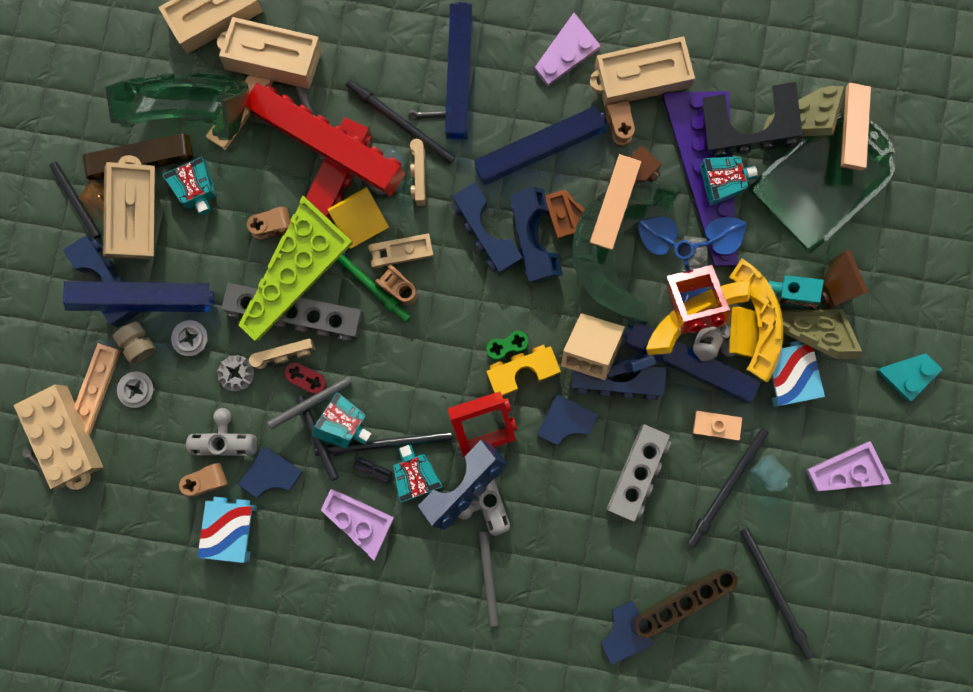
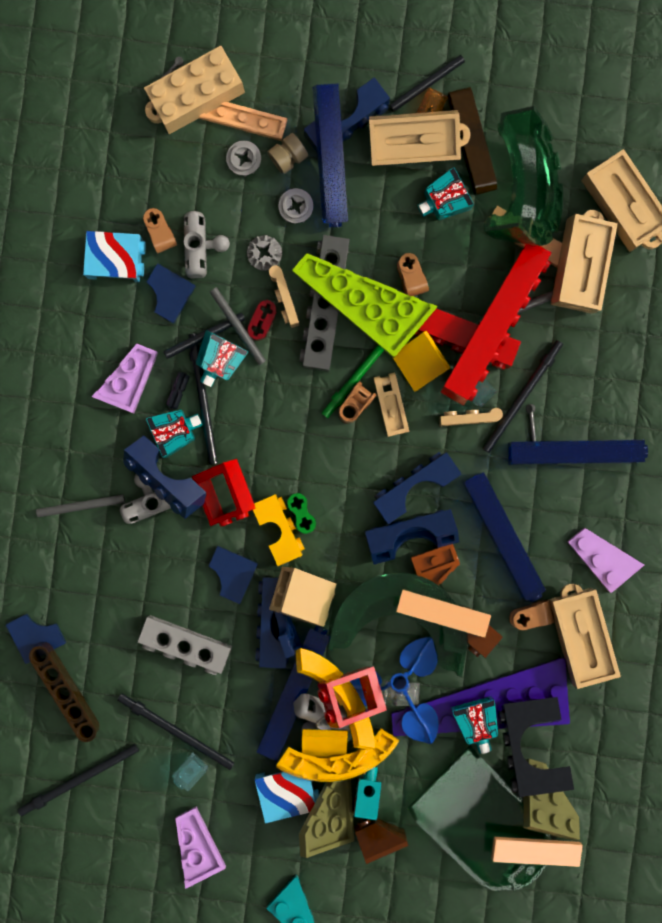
camera: 85 degrees right, 5 degrees up
light nougat plate [692,411,742,440] -> none

